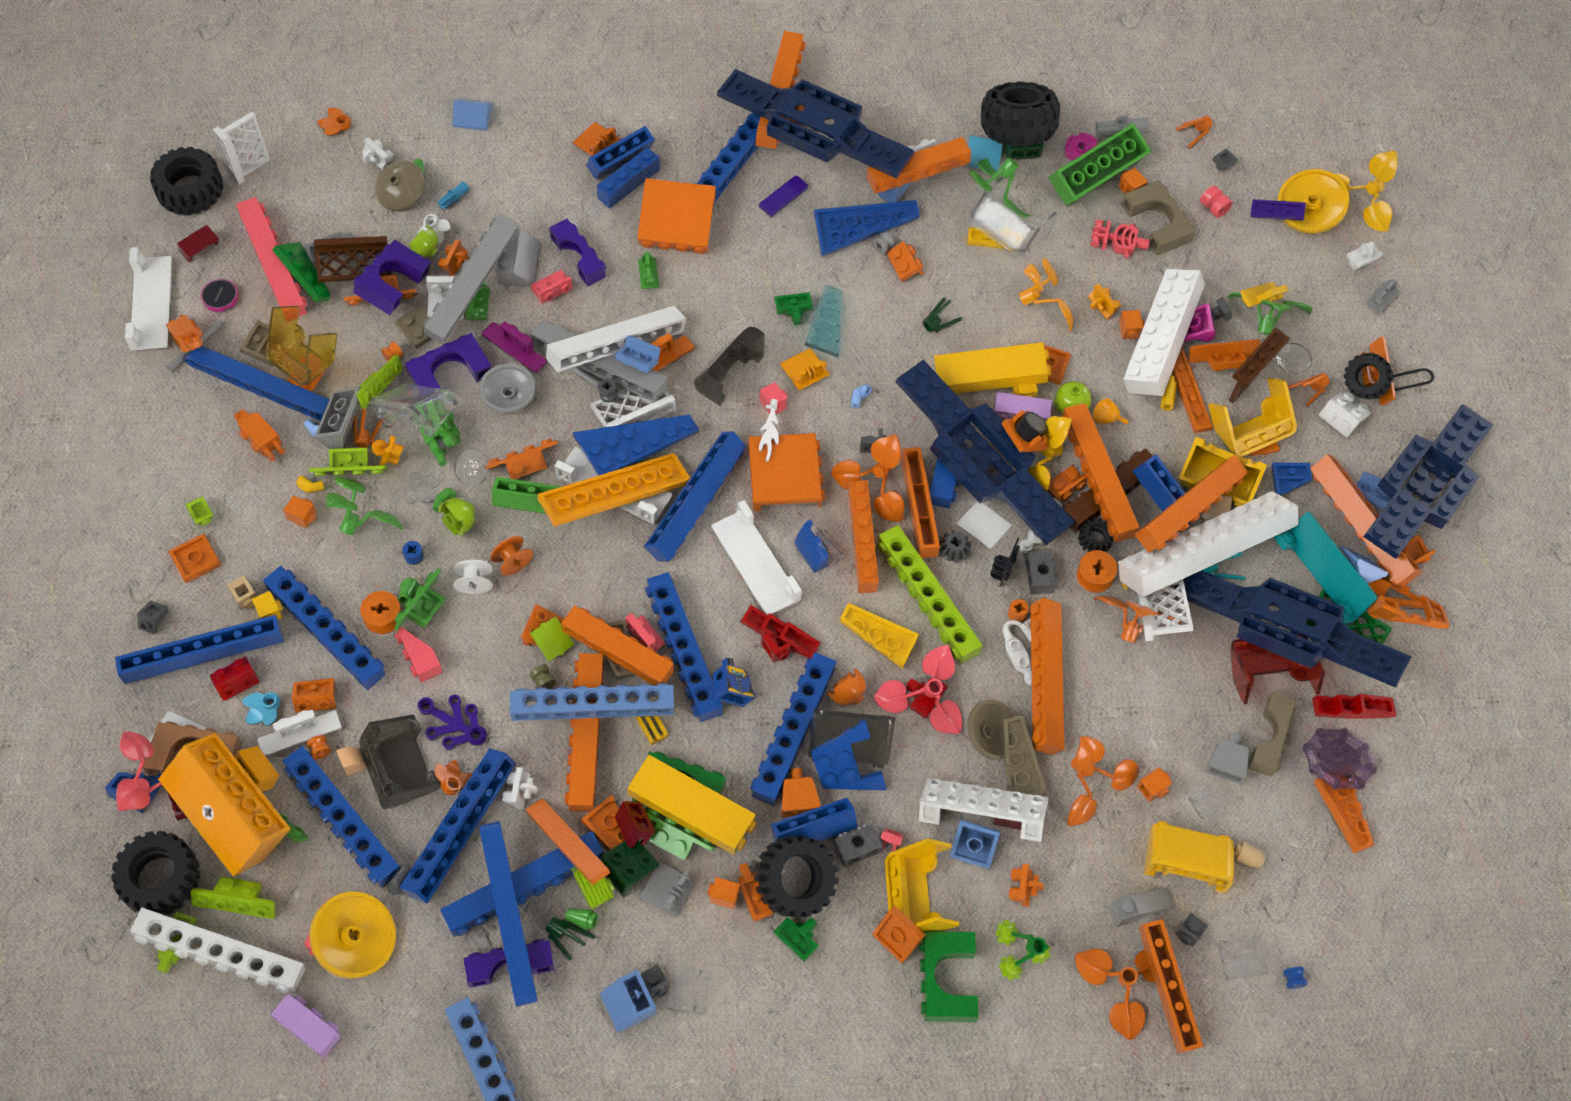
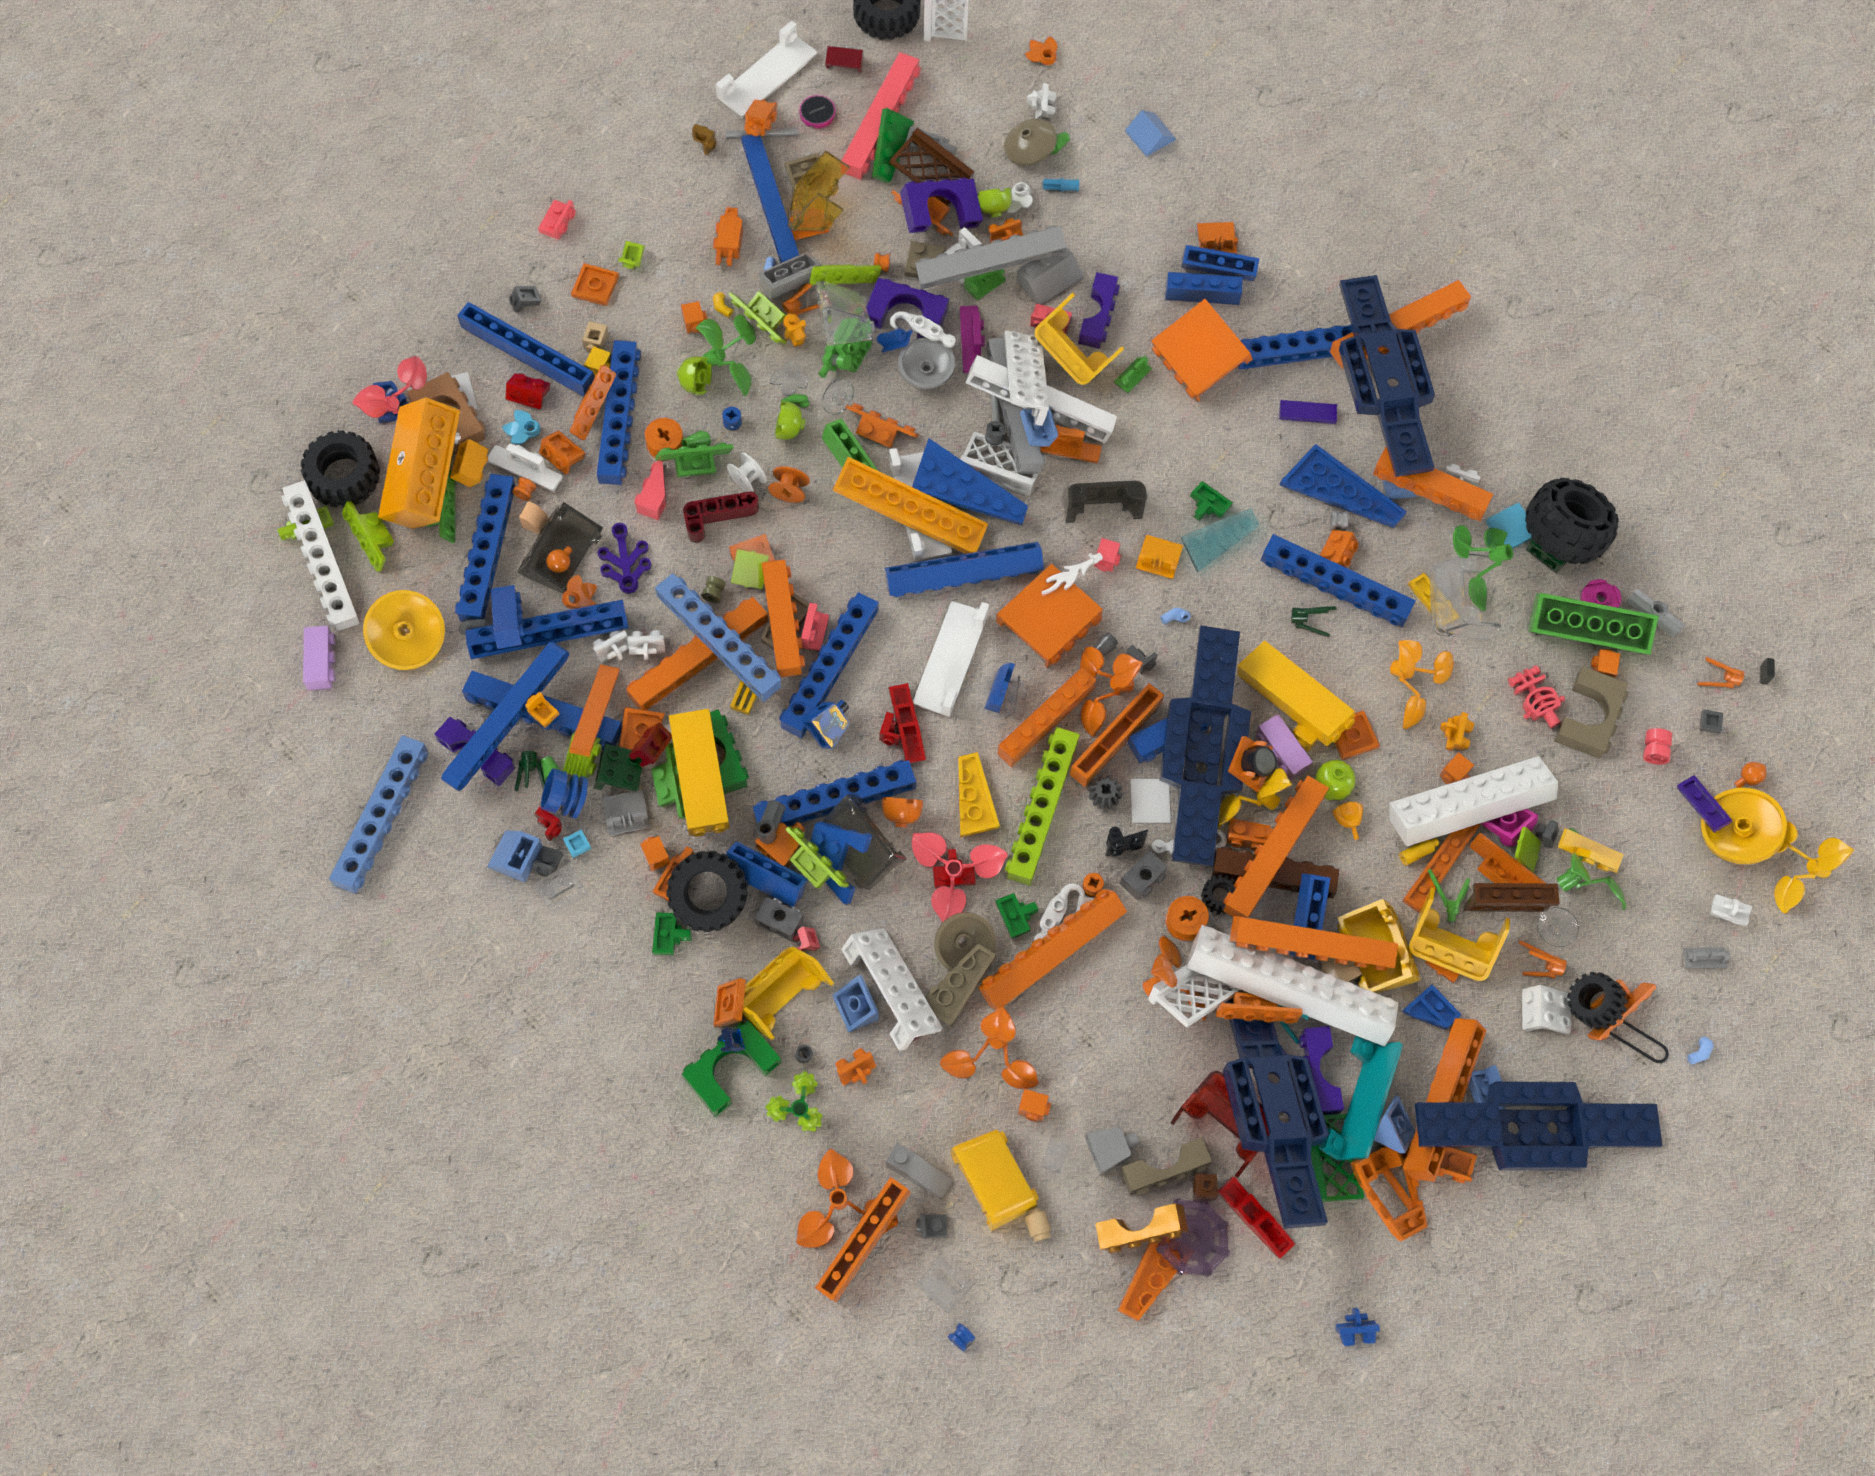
camera: 50 degrees right, 5 degrees up
none -> blue brick [491,585,525,649]
none -> light orange bracket [525,692,560,728]
none -> red bracket [535,807,562,841]
none -> coral bracket [538,200,576,240]
none -> blue wheel [541,768,588,819]
none -> orange piece [546,546,573,573]
none -> medium azure plate [563,829,591,858]
none -> orange bracket [569,365,616,441]
none -> white hips [627,630,665,660]
none -> lime cylinder [677,356,712,395]
none -> dark red beam [683,492,759,543]
none -> pearl gold bracket [692,124,717,155]
none -> clear blue tile [717,1027,745,1052]
none -> dark grey piece [756,800,786,844]
none -> lime bracket [785,826,849,888]
none -> dark grey hinge [795,1045,813,1064]
none -> blue hinge [876,328,913,353]
none -> white piece [890,311,956,348]
none -> green hinge [995,893,1038,939]
none -> white bracket [1004,331,1049,426]
none -> yellow windscreen [1034,293,1125,385]
none -> dark grey cone [1094,632,1118,657]
none -> arch [1095,1203,1189,1254]
none -> reddish brown brick [1192,1174,1218,1201]
none -> orange bracket [1216,992,1303,1024]
none -> blue brick [1261,534,1416,627]
none -> dark purple arch [1299,1026,1344,1115]
none -> blue hips [1335,1308,1380,1346]
none -> bright green plant [1428,869,1470,922]
none -> lime piece [1515,827,1542,873]
none -> light blue arm [1687,1037,1714,1065]
none -> orange piece [1734,762,1767,788]
none -> pearl dark grey tile [1760,658,1775,684]

